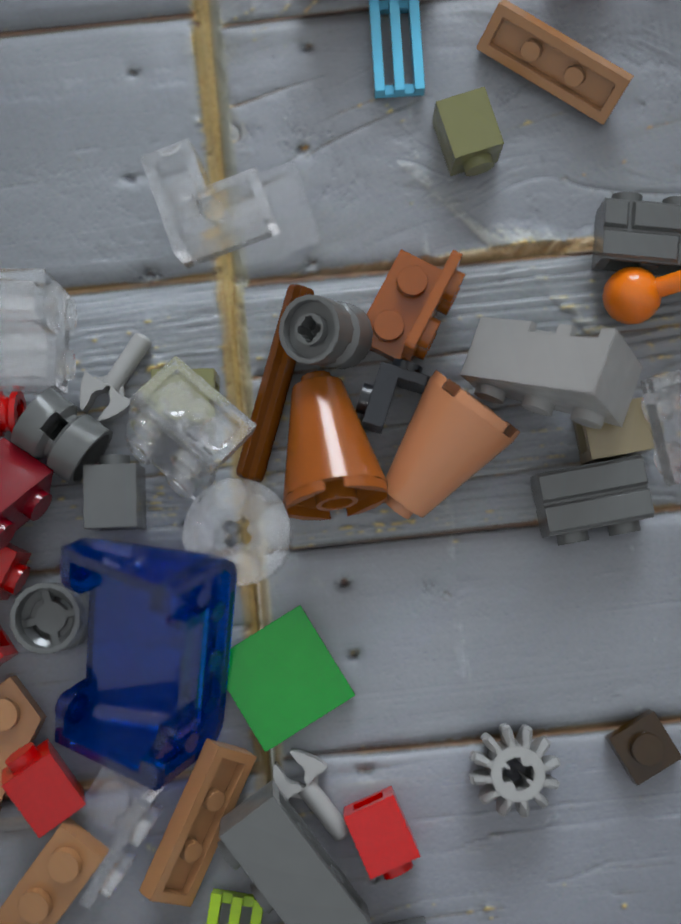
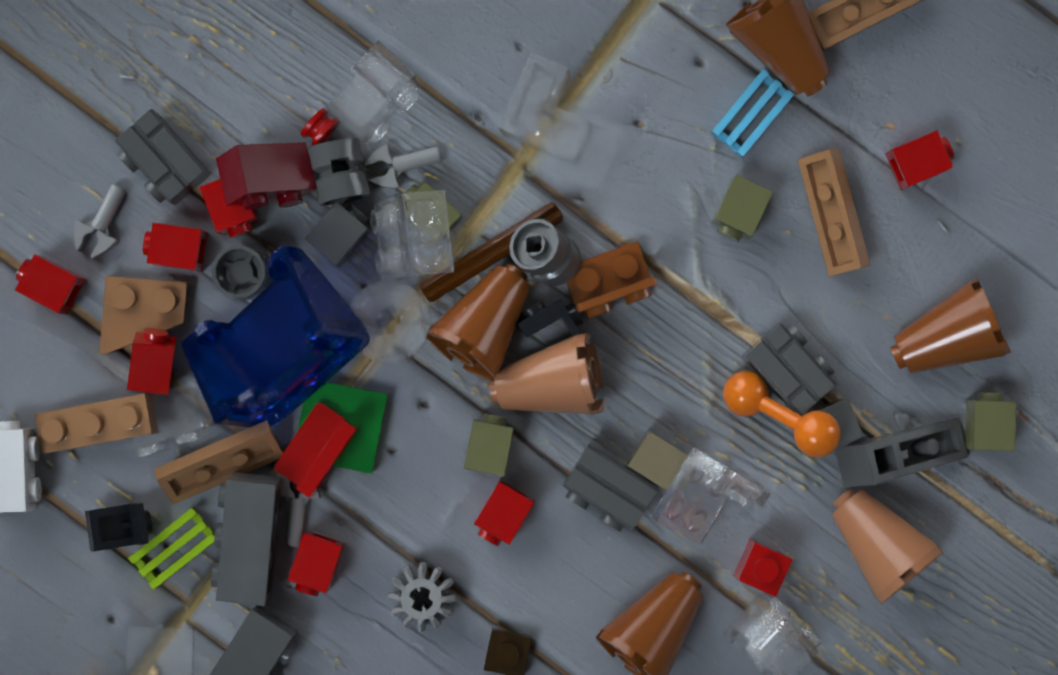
camera: 40 degrees right, 5 degrees up
light grey wedge [460,317,643,429] -> none
none -> red panel [274,402,359,498]
none -> olive brick [464,413,514,477]
none -> red brick [474,480,534,546]

